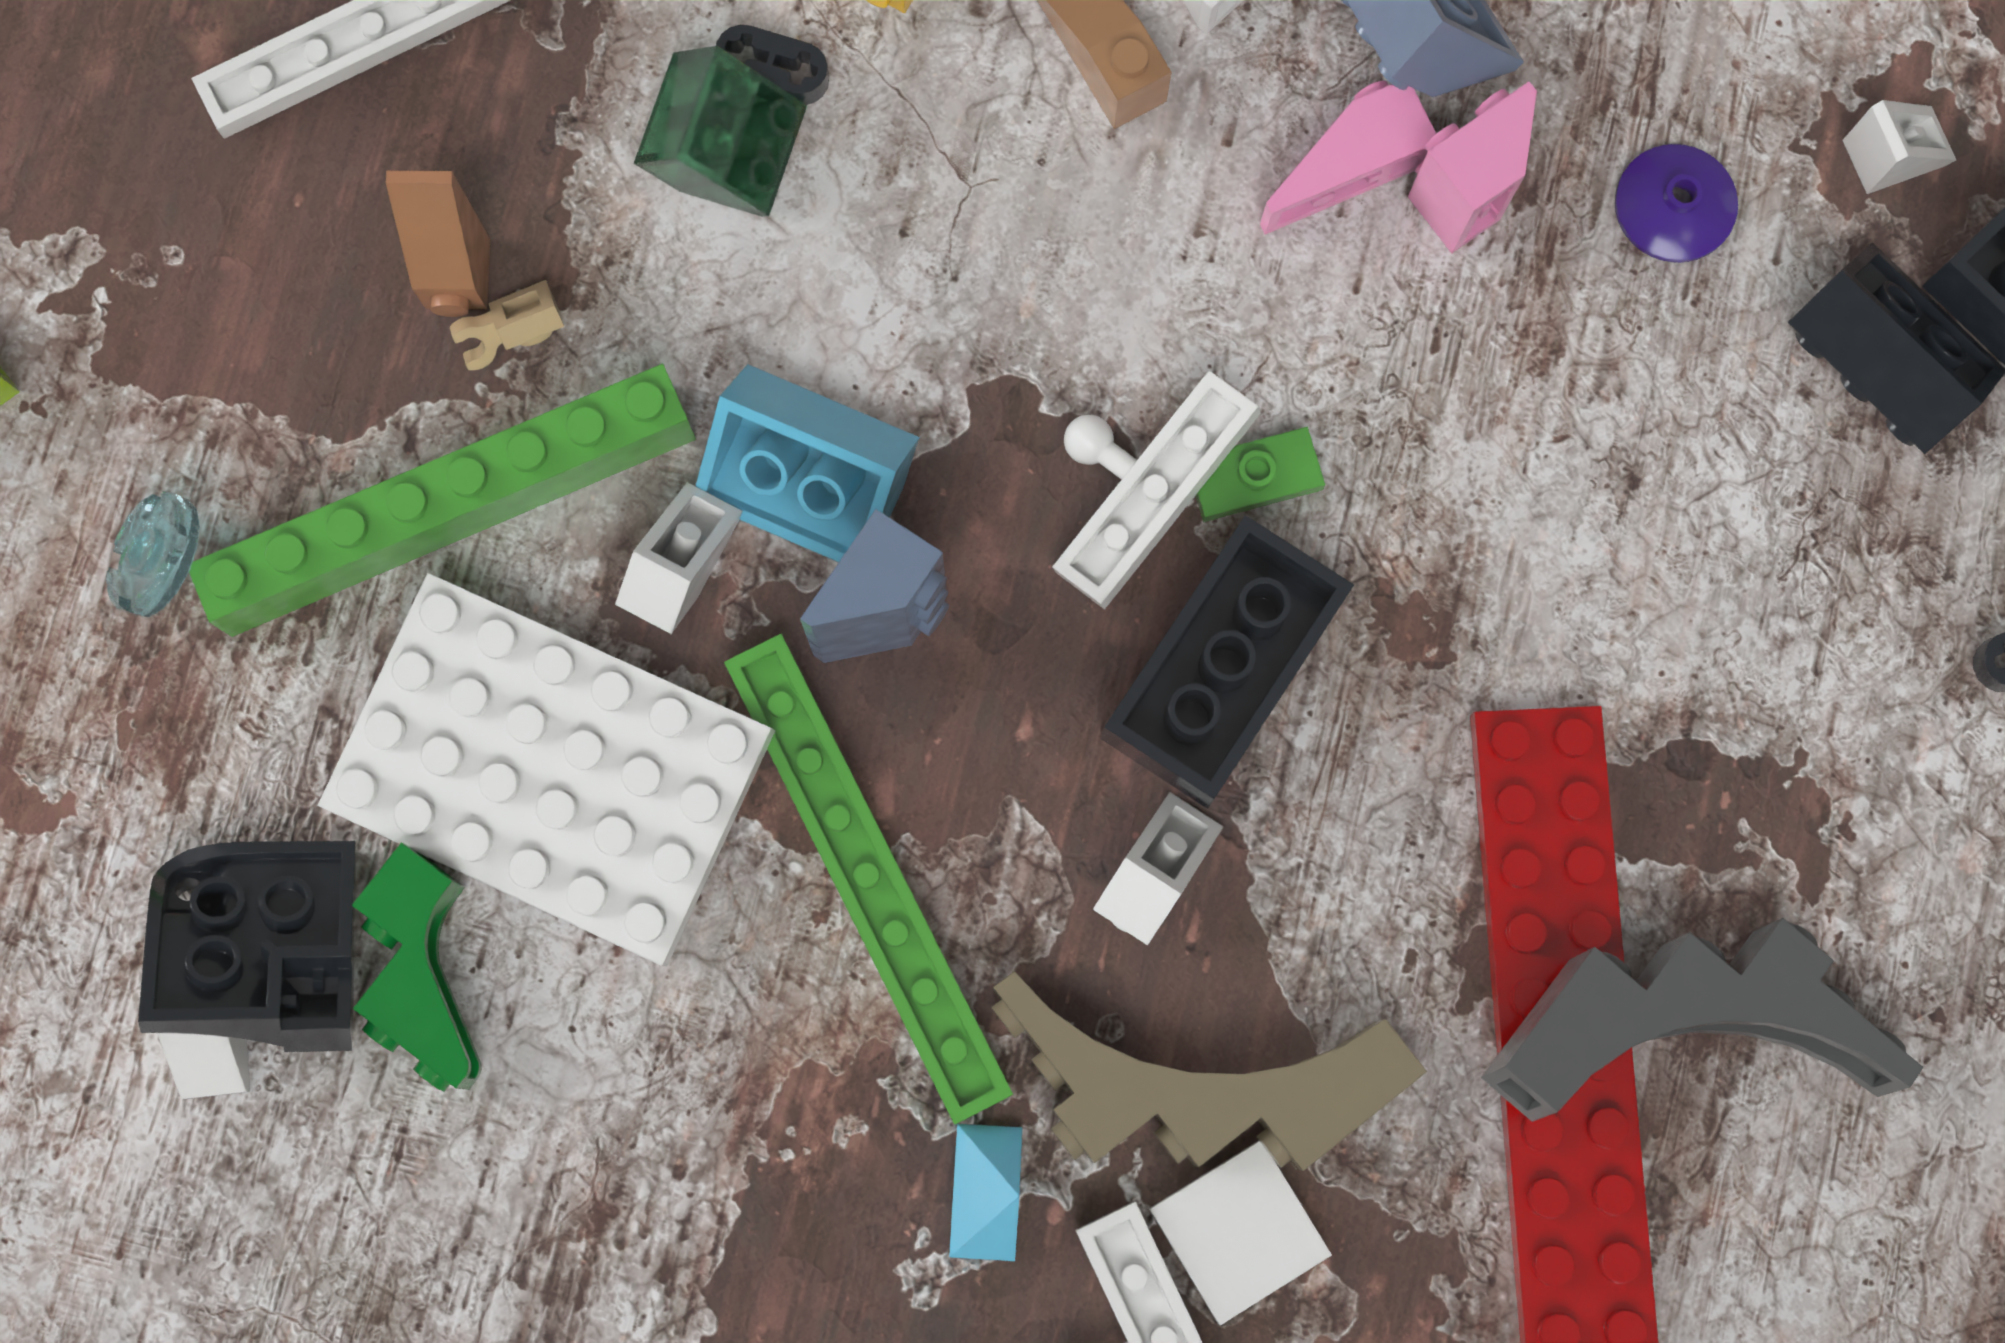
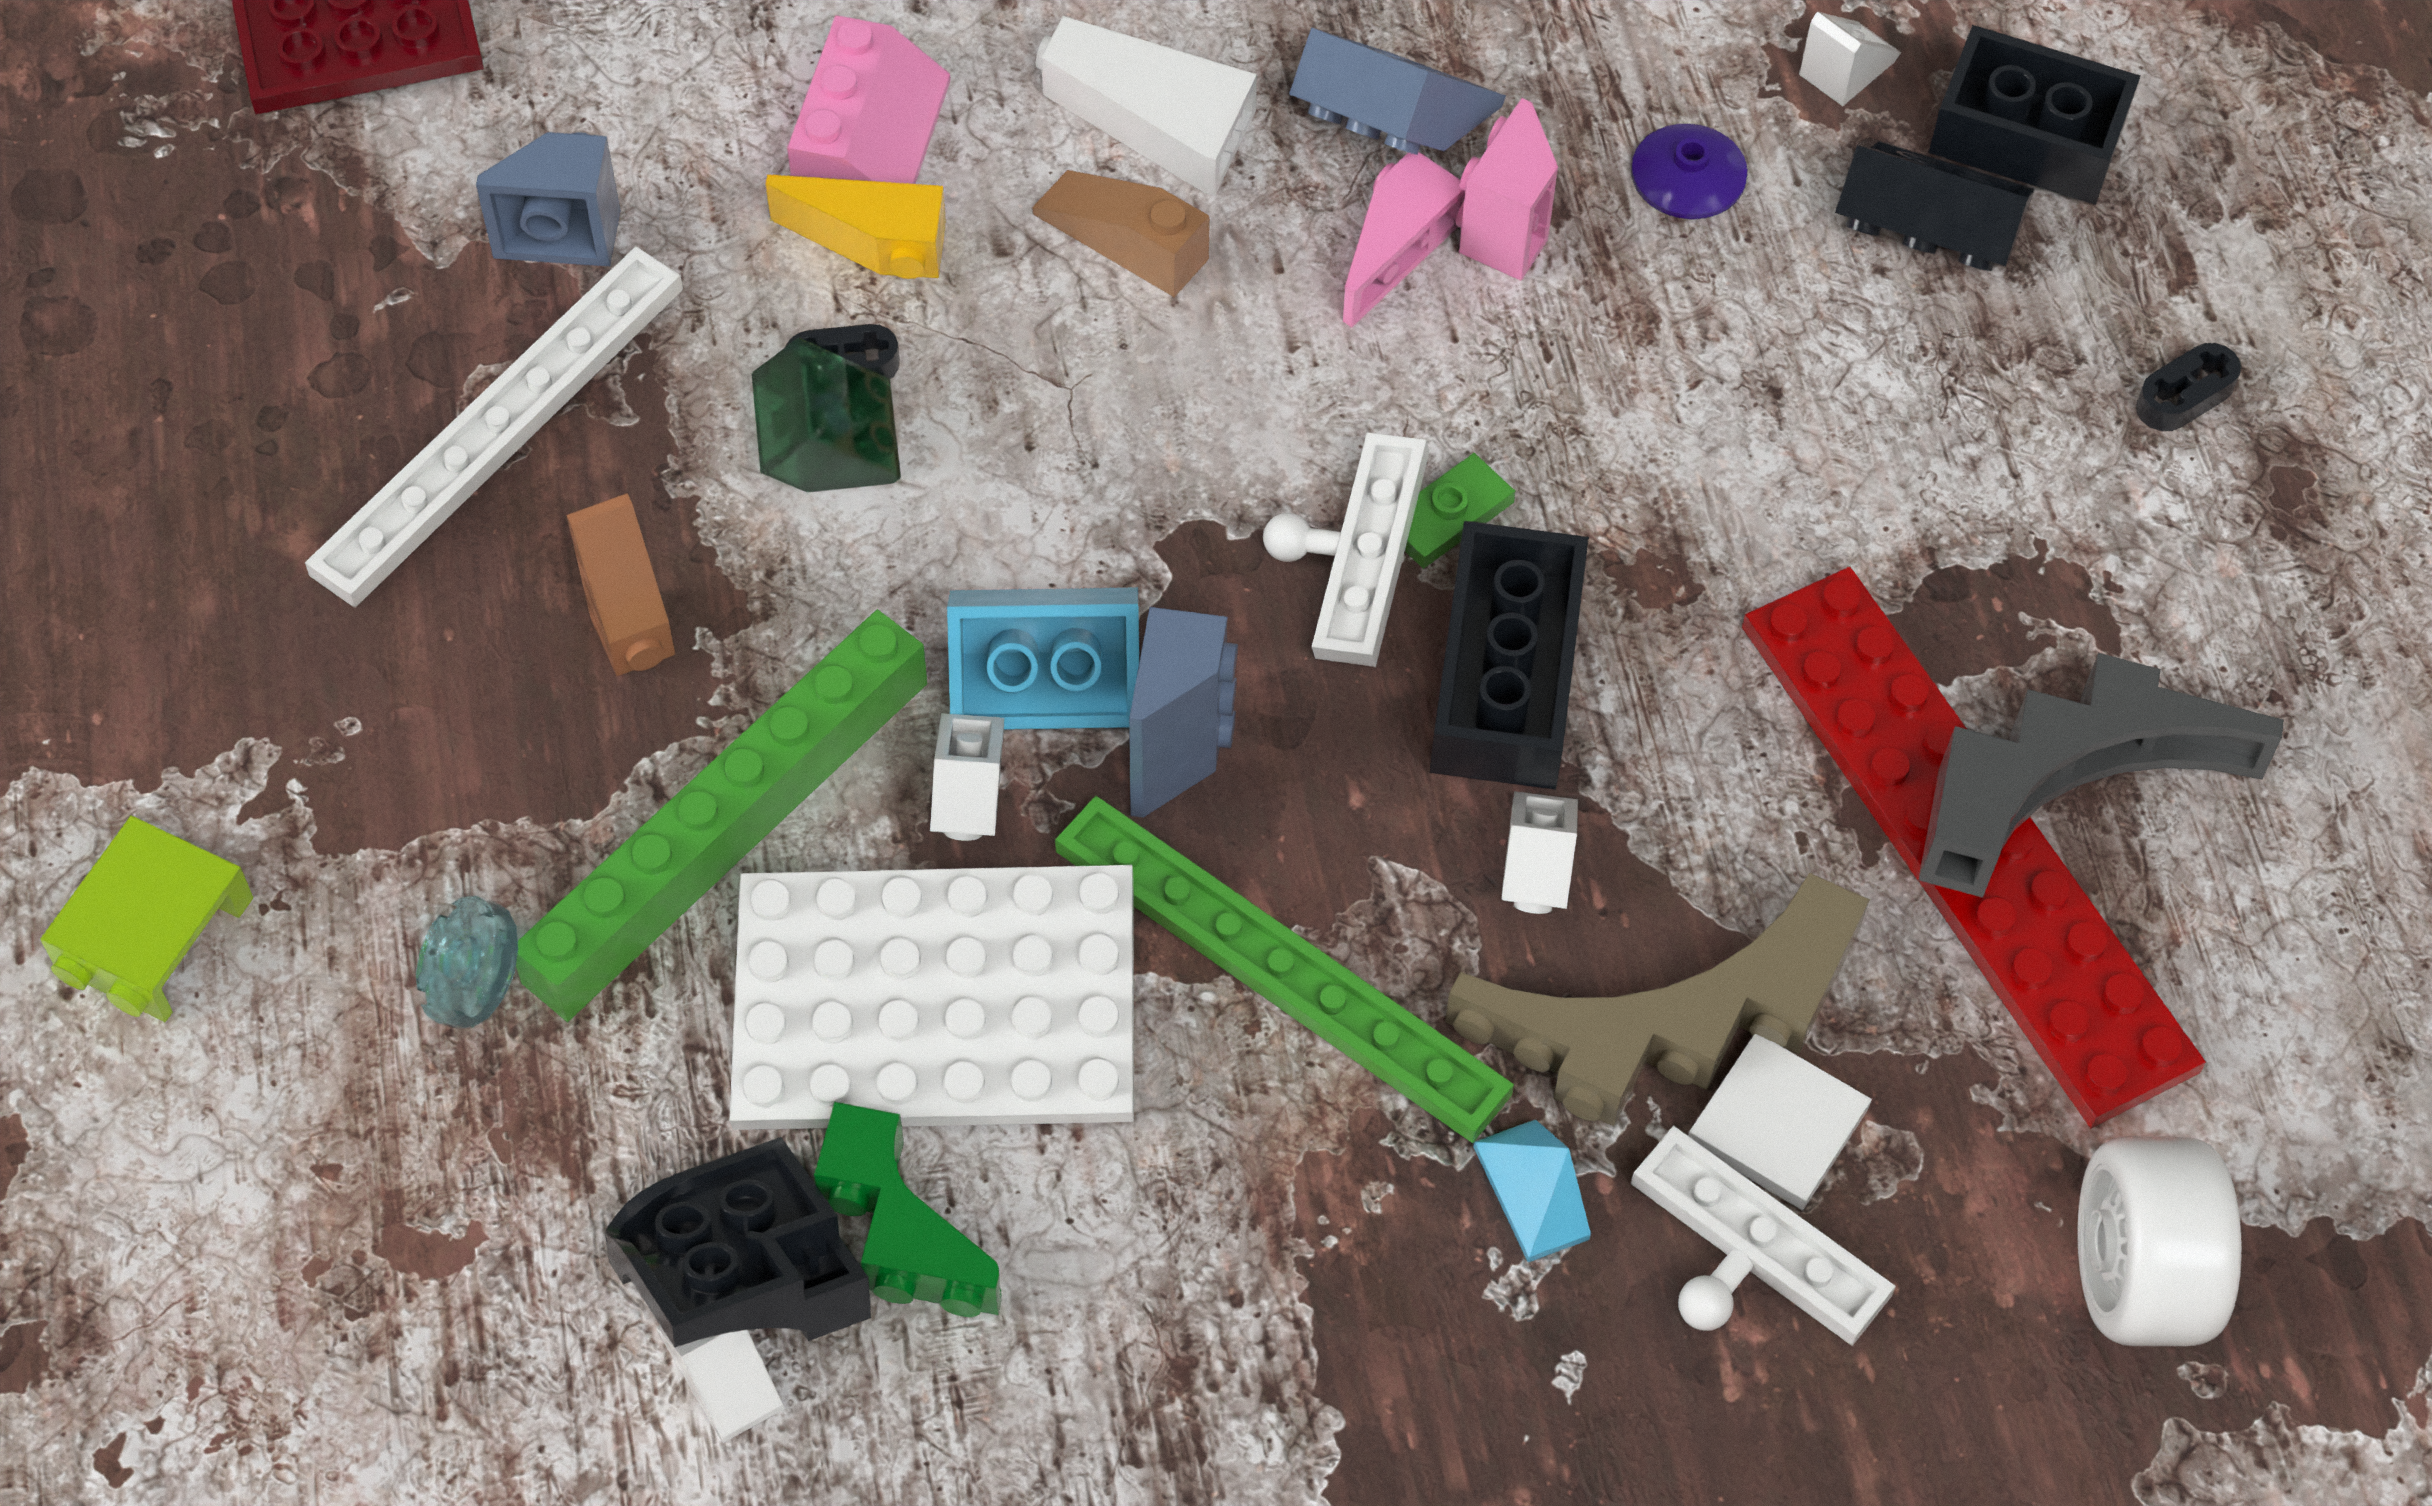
camera: 25 degrees left, 20 degrees down
tan plate [450,280,564,370] -> none

